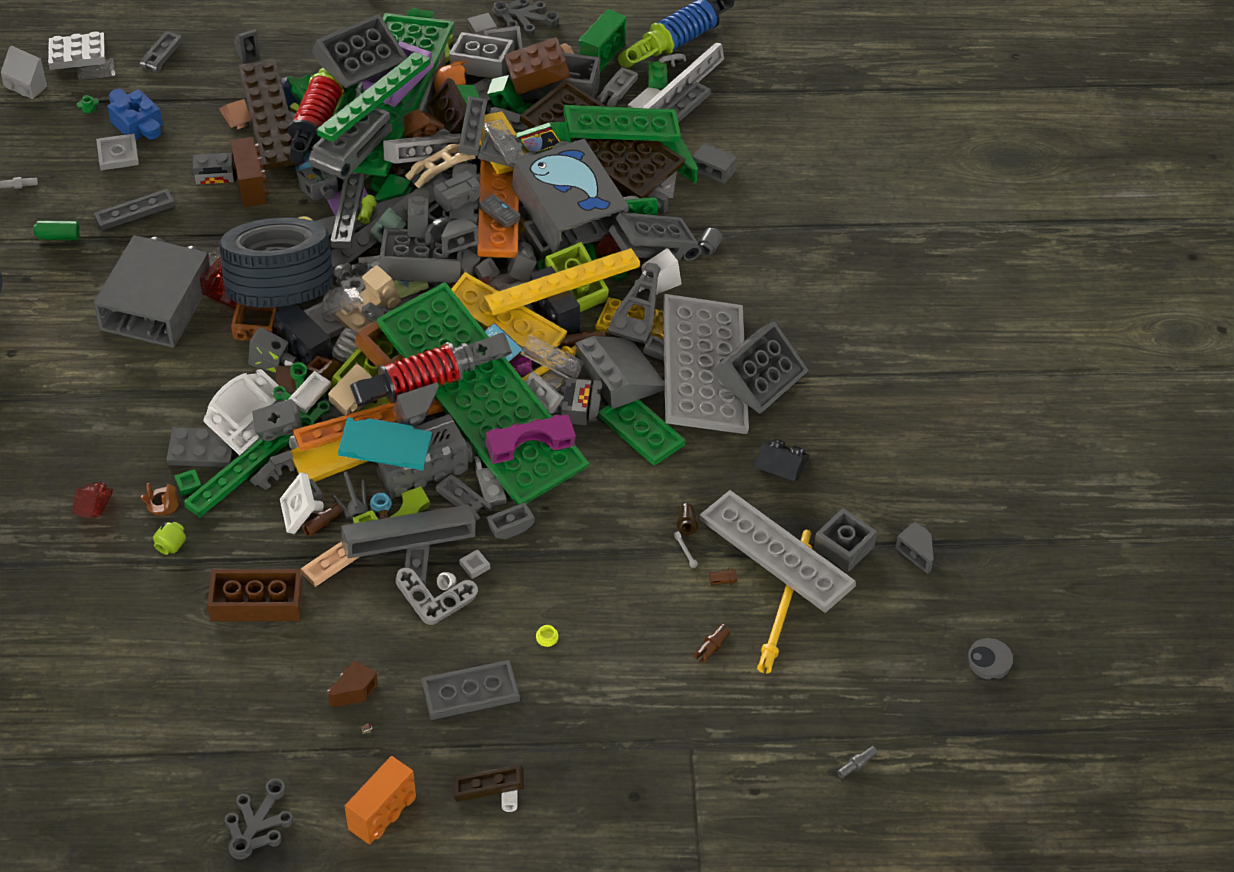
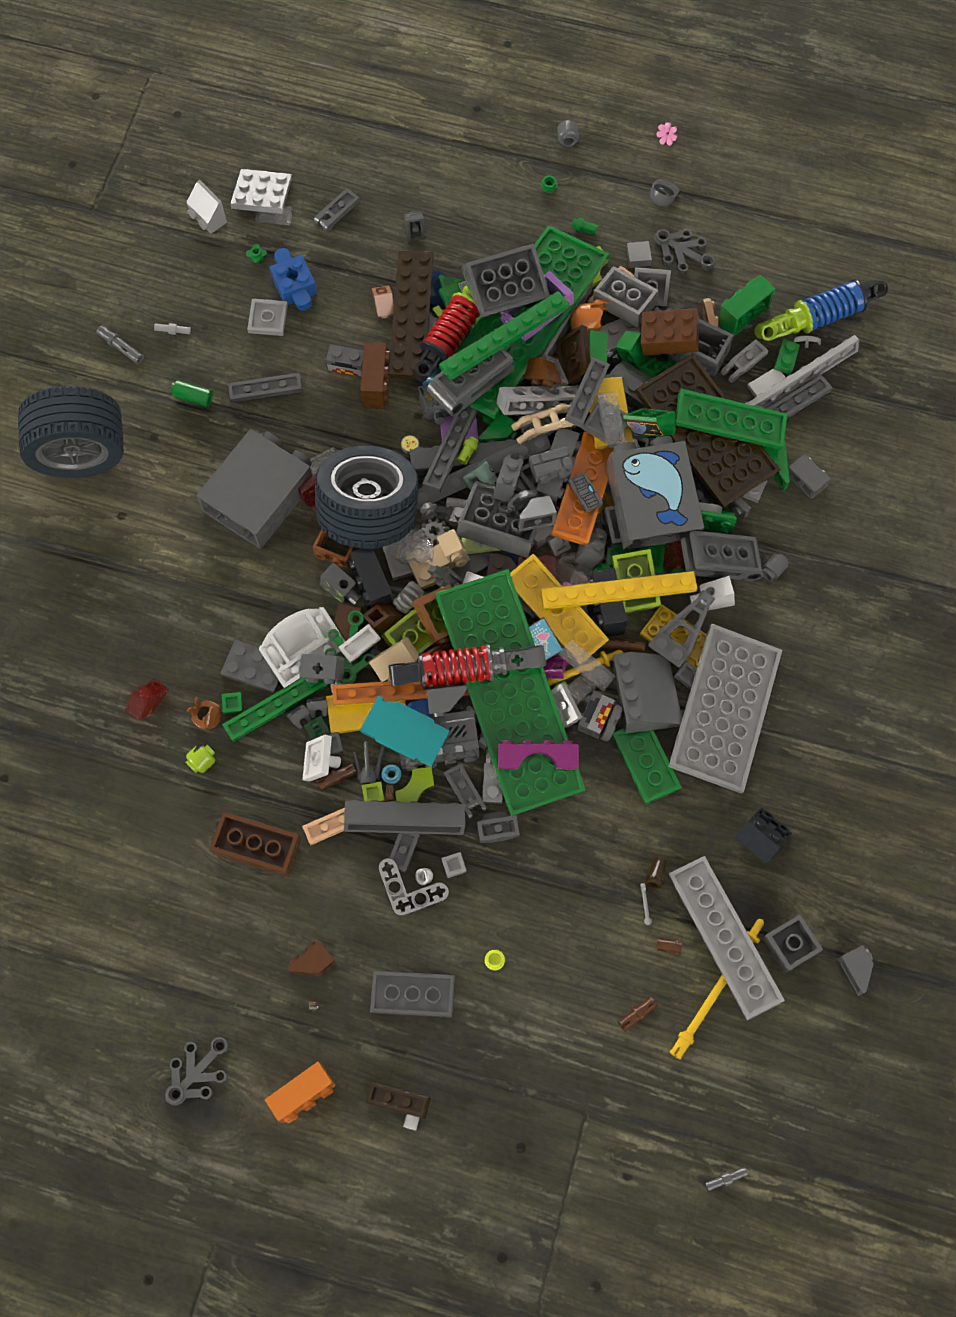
camera: 20 degrees right, 20 degrees up
dark grey slope [712,321,809,414] -> none
dark grey tile [968,638,1013,680] -> none
none -> dark green tile [303,715,330,740]

